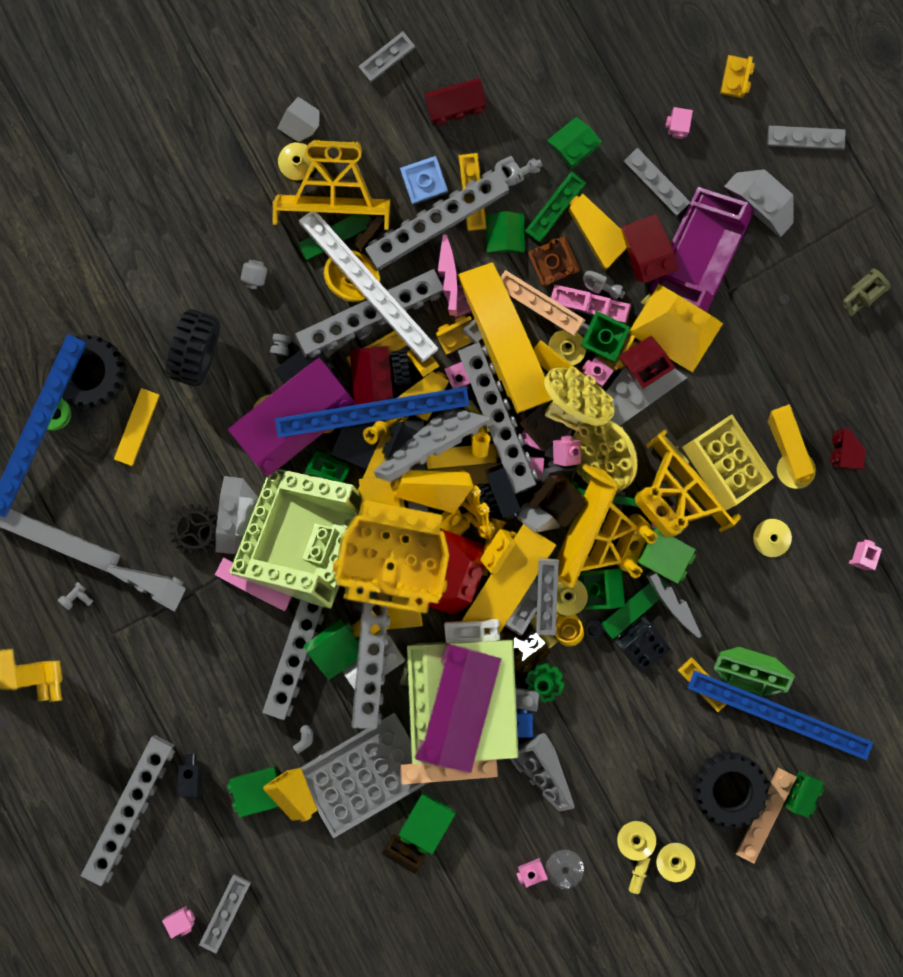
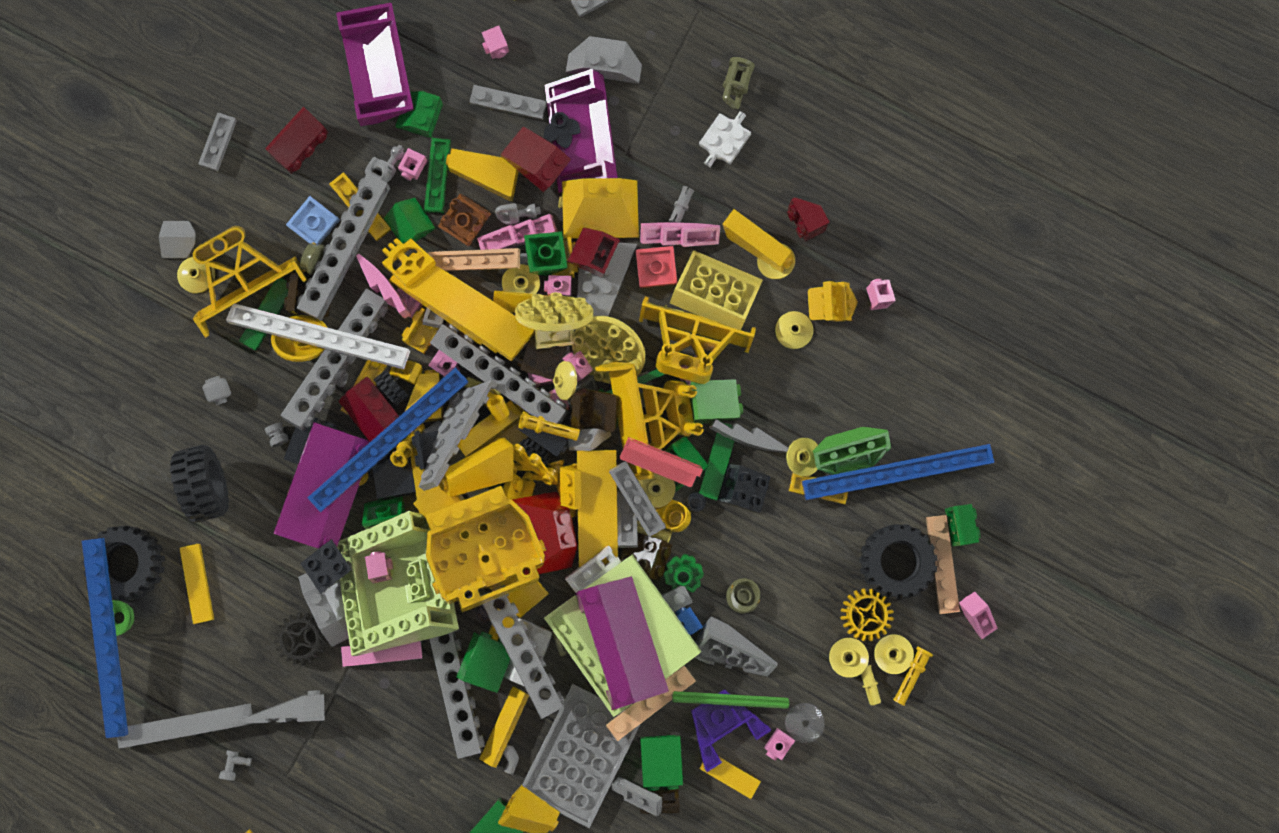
camera: 35 degrees left, 5 degrees down
none -> olive piece [300,242,325,276]
none -> black hinge [300,539,353,594]
none -> magenta slope [336,2,414,127]
none -> bright pink brick [365,551,393,584]
none -> yellow piece [382,238,436,288]
none -> bright pink brick [398,148,428,181]
none -> yellow tile [480,687,529,768]
none -> yellow pin [519,411,580,441]
none -> black plate [544,112,581,149]
none -> light yellow dish [553,361,577,400]
none -> light grey hinge [612,777,662,816]
none -> coral panel [620,437,703,487]
none -> coral plate [636,246,677,288]
none -> bright pink slope [640,223,720,247]
none -> light grey pin [669,186,694,223]
none -> bright green axle [672,691,789,709]
none -> dark purple wing [691,689,771,772]
none -> white plate [699,111,751,167]
none -> yellow tile [699,756,761,799]
none -> olive piece [726,578,760,614]
none -> light yellow dish [786,438,818,476]
none -> yellow piece [808,281,858,322]
none -> yellow gear [840,588,894,641]
none -> yellow pin [893,646,933,706]
none -> bright pink slope [959,592,998,639]

